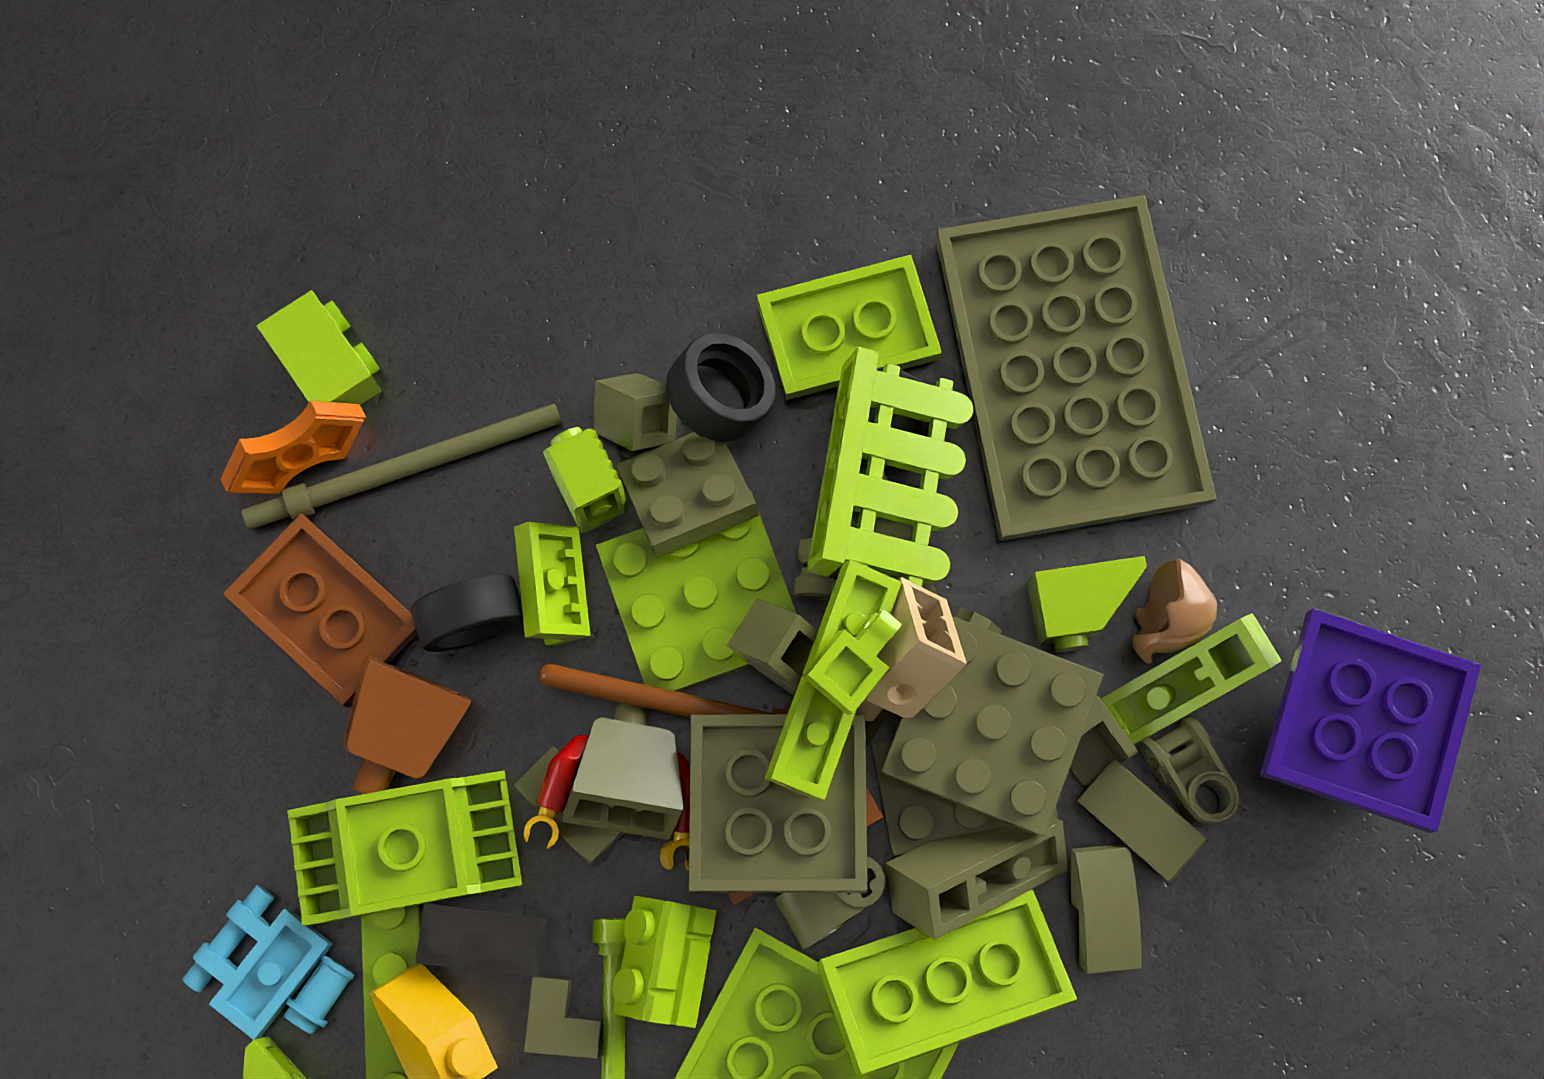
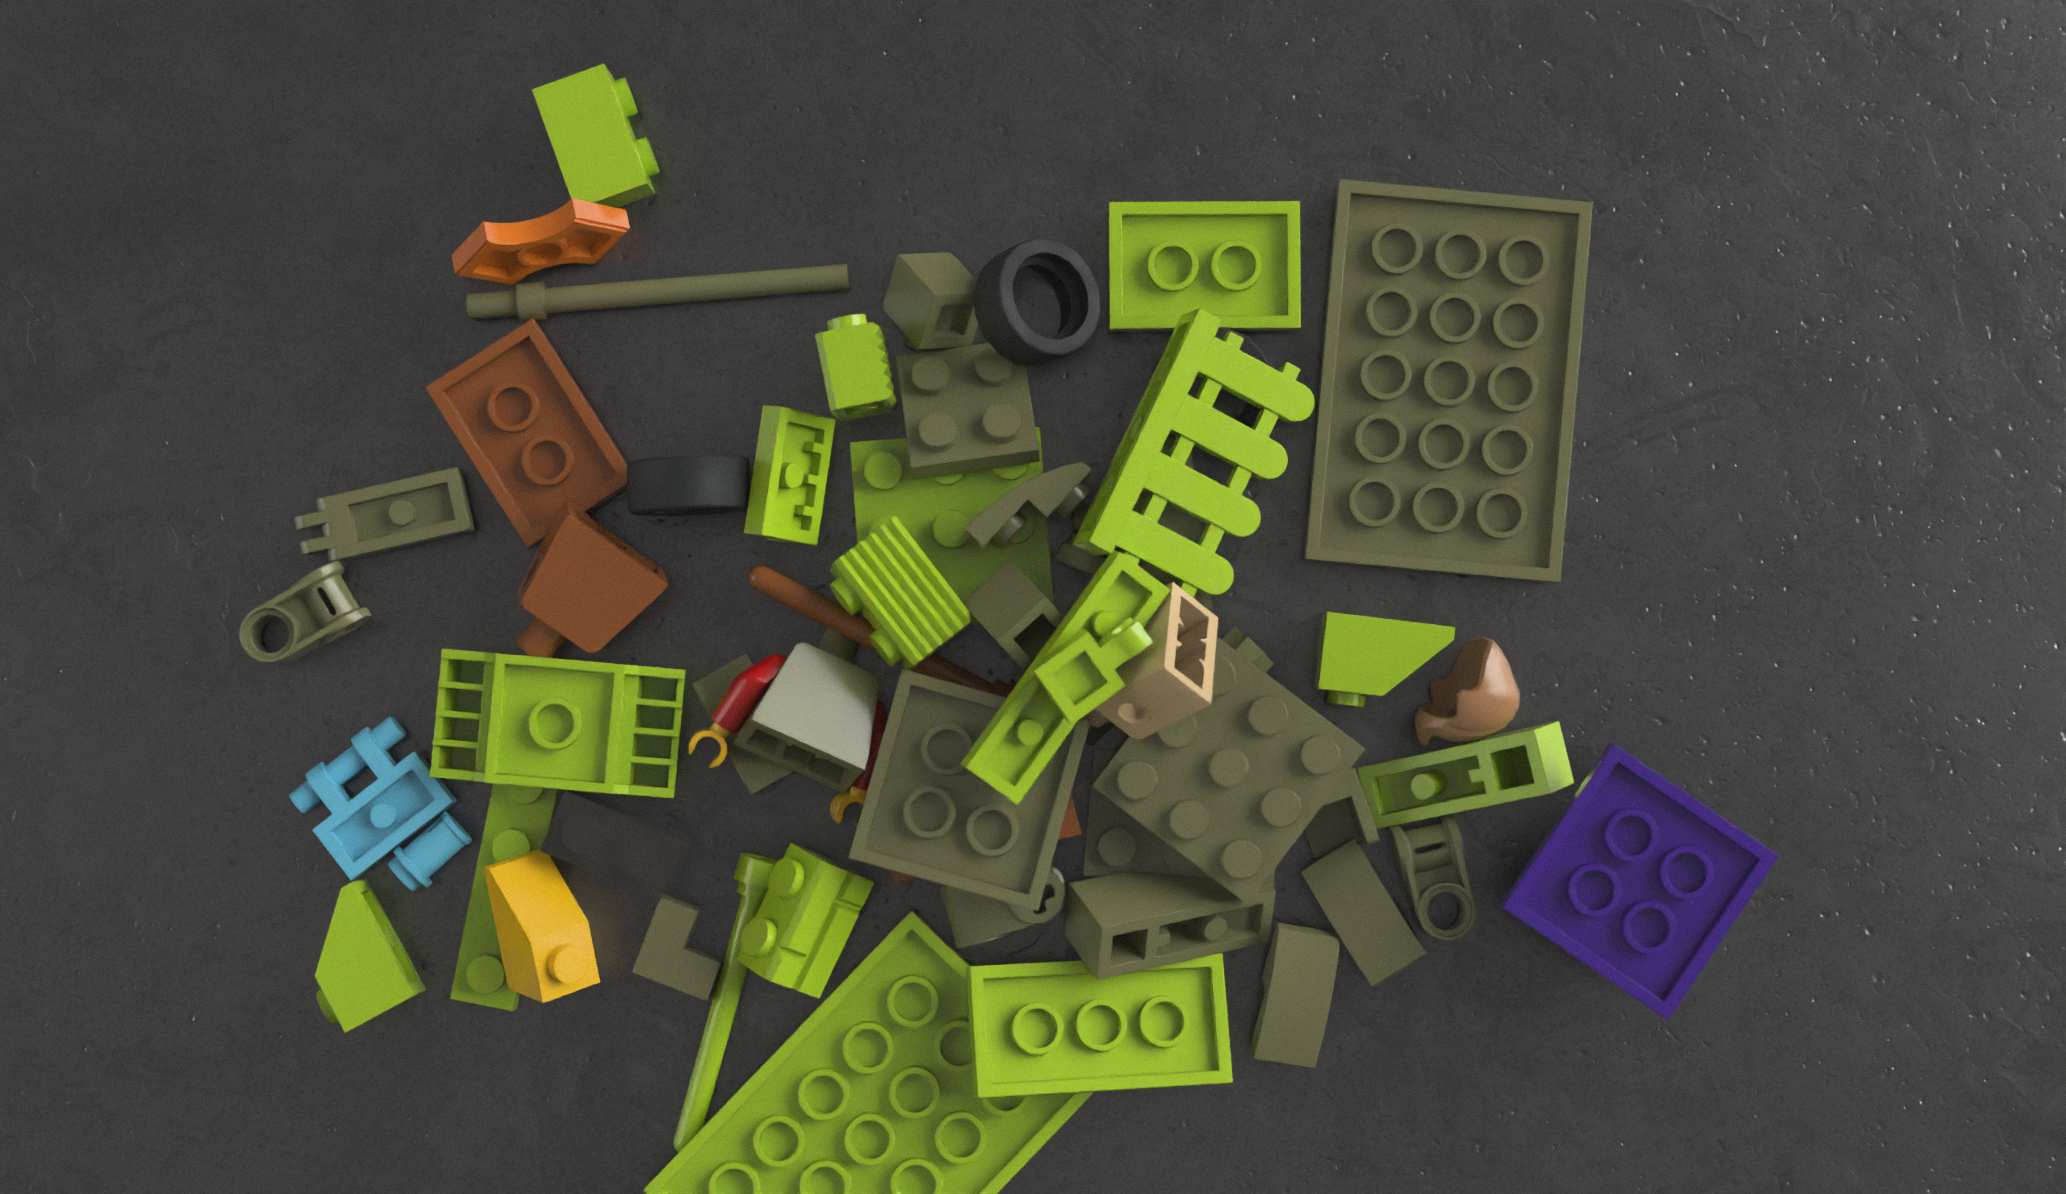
camera: 20 degrees right, 10 degrees up
none -> olive piece [239,561,372,665]
none -> olive hinge [294,467,475,562]
none -> lime brick [829,516,975,671]
none -> olive slope [965,461,1092,549]

